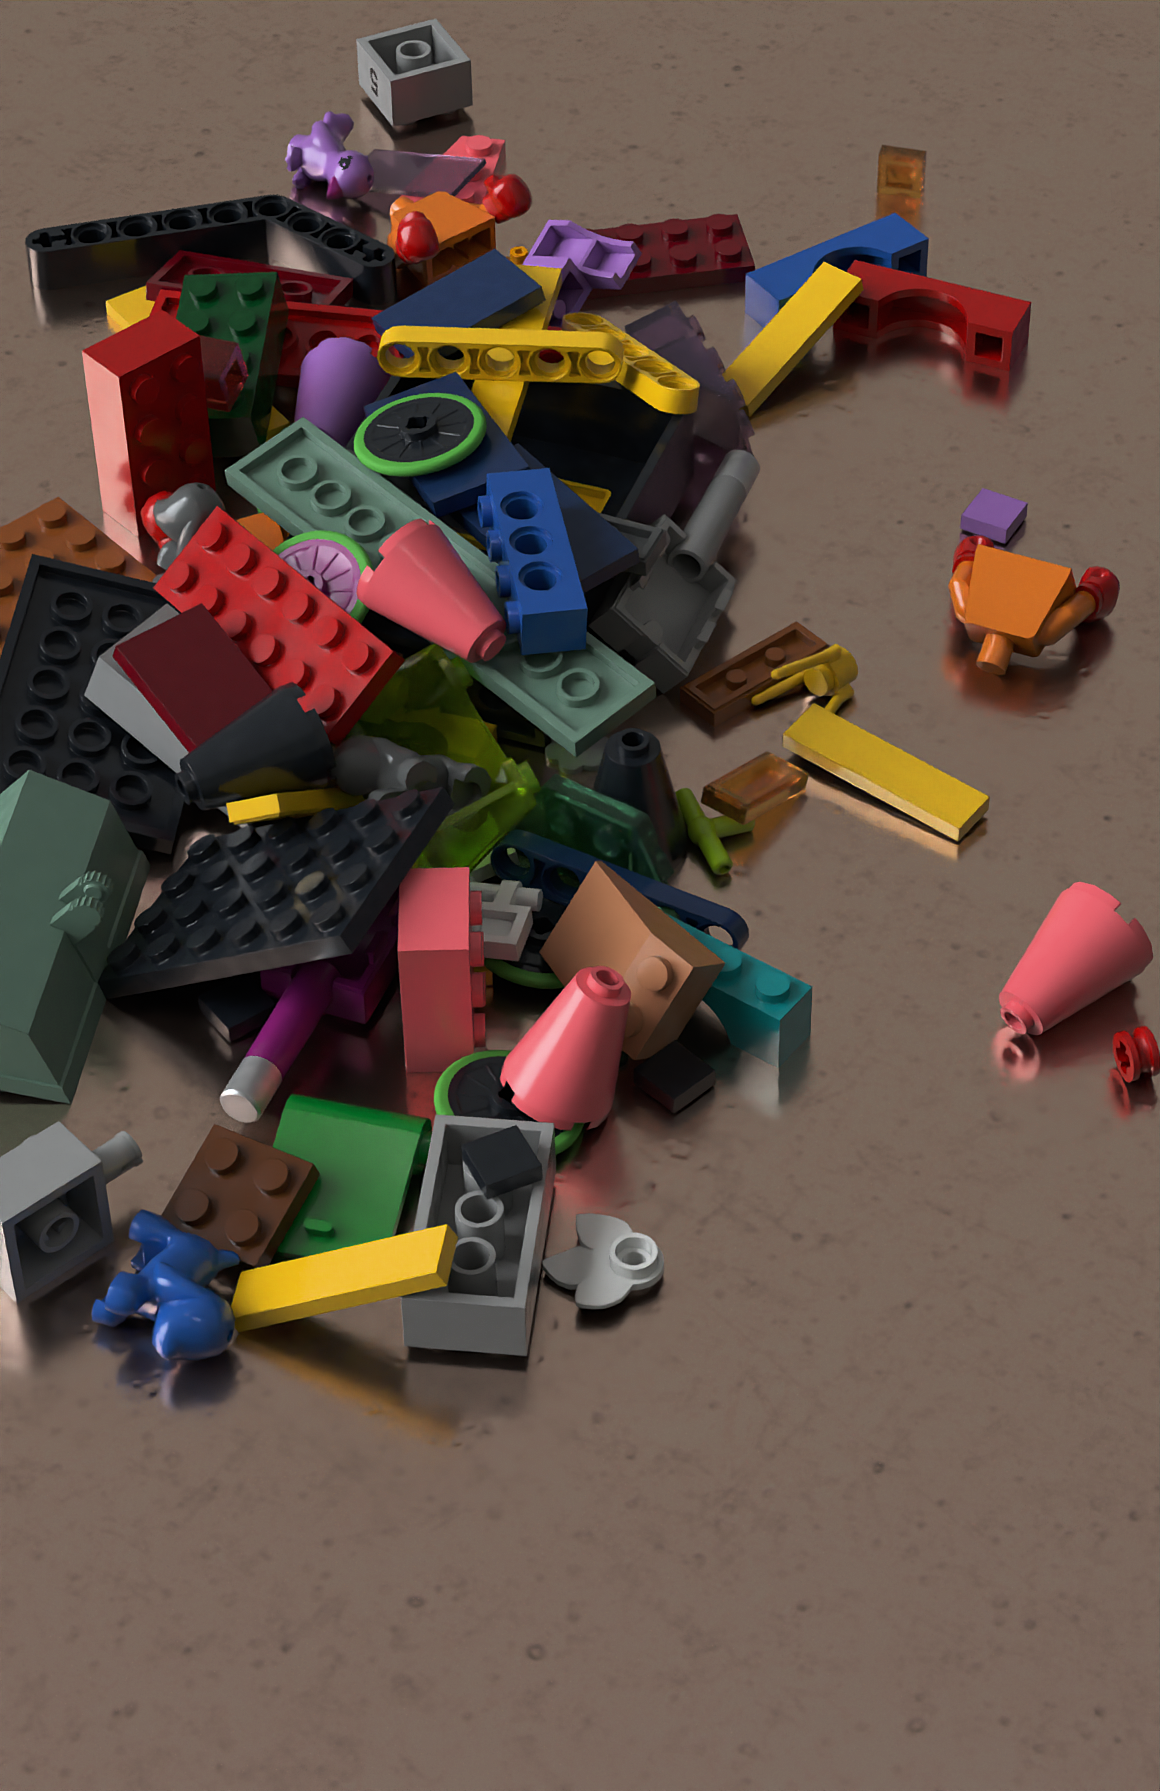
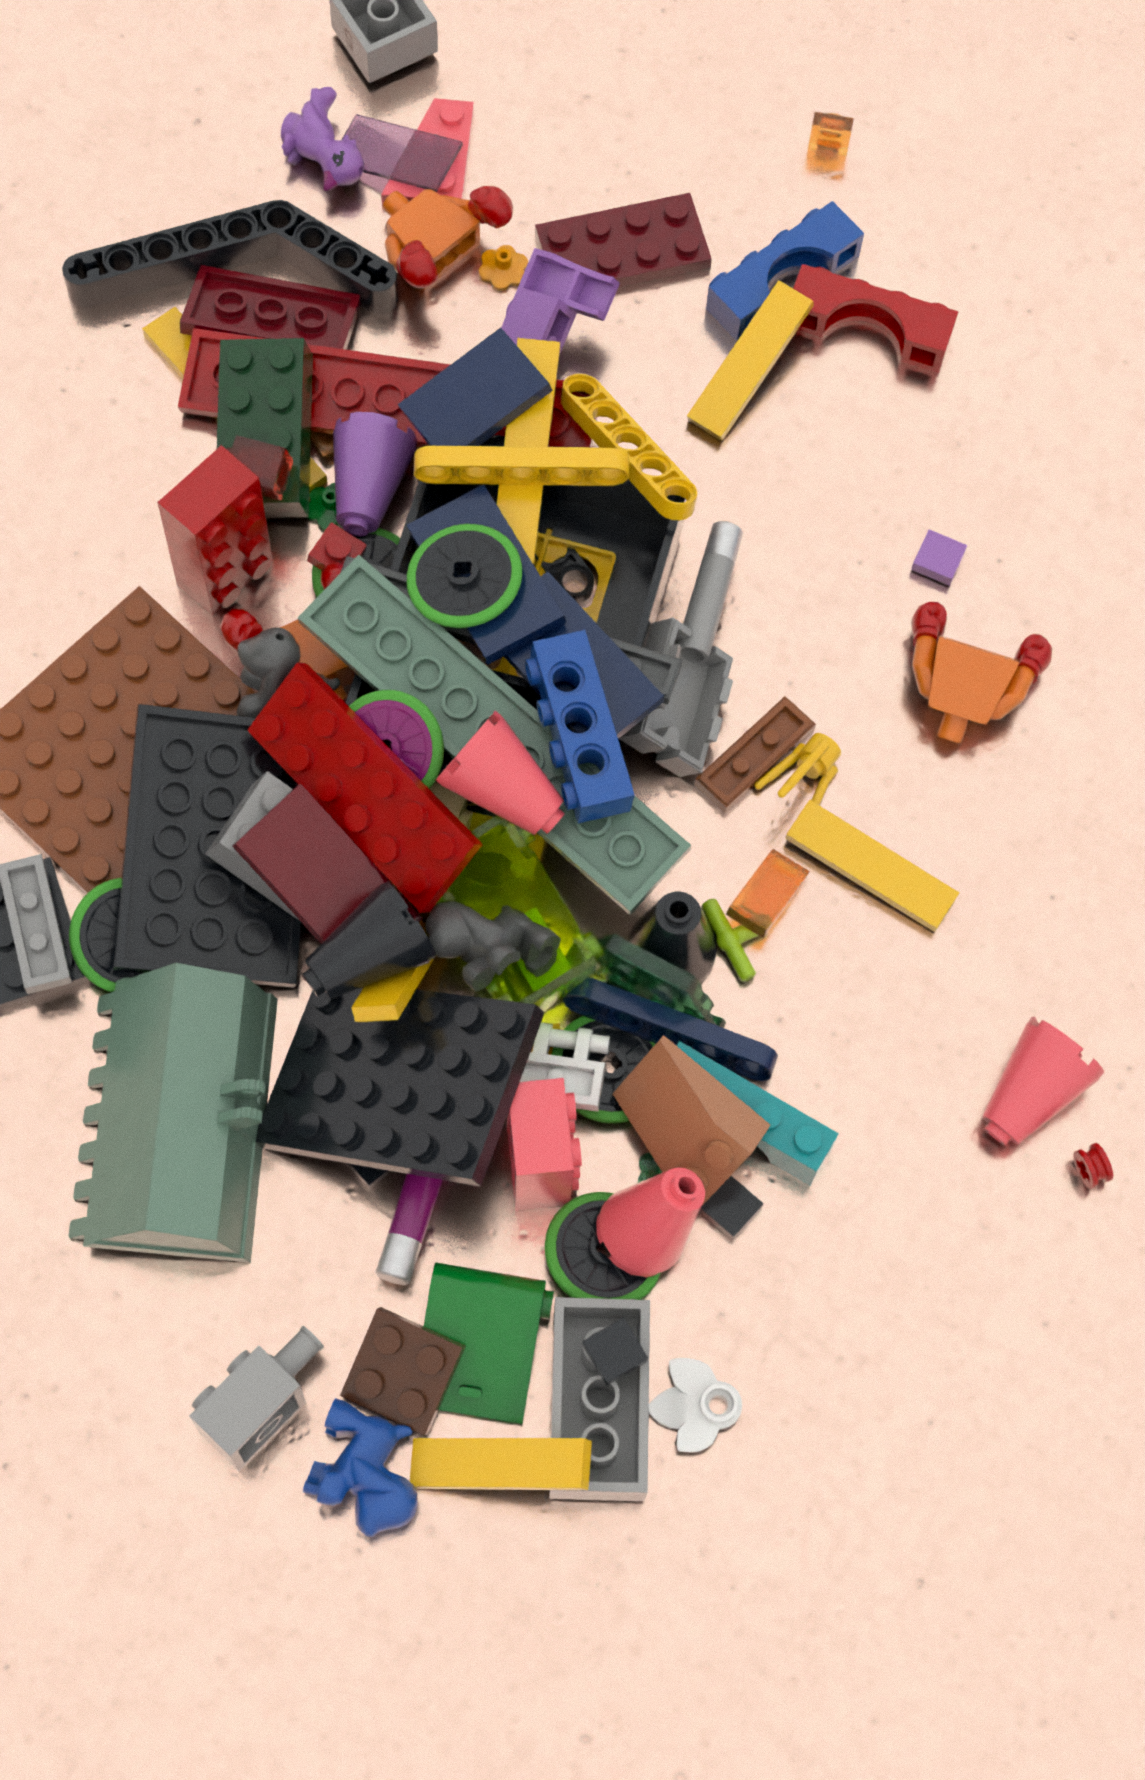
camera: 10 degrees left, 25 degrees up
clear purple slope [624,301,755,455] -> none

